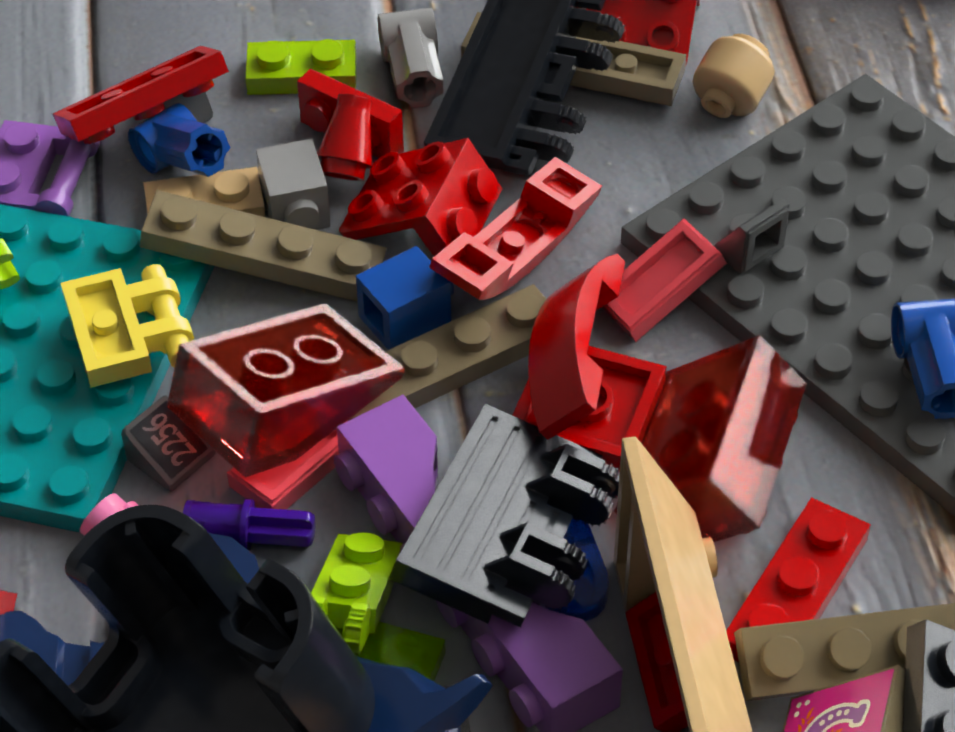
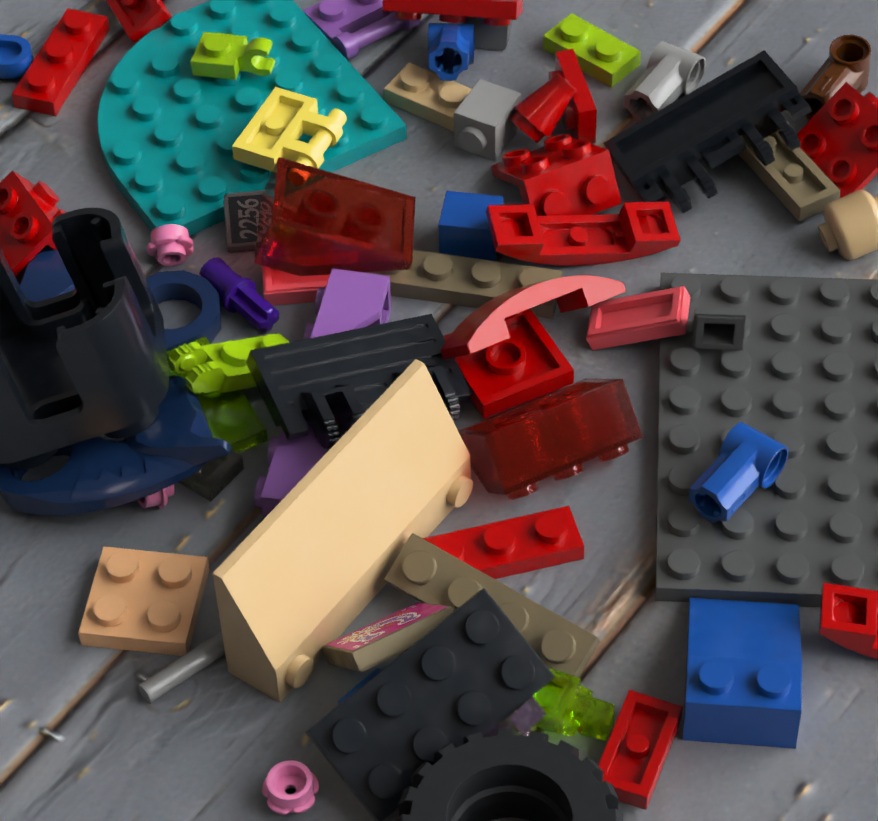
camera: 45 degrees right, 0 degrees up
dark tan plate [140,190,387,301] -> none

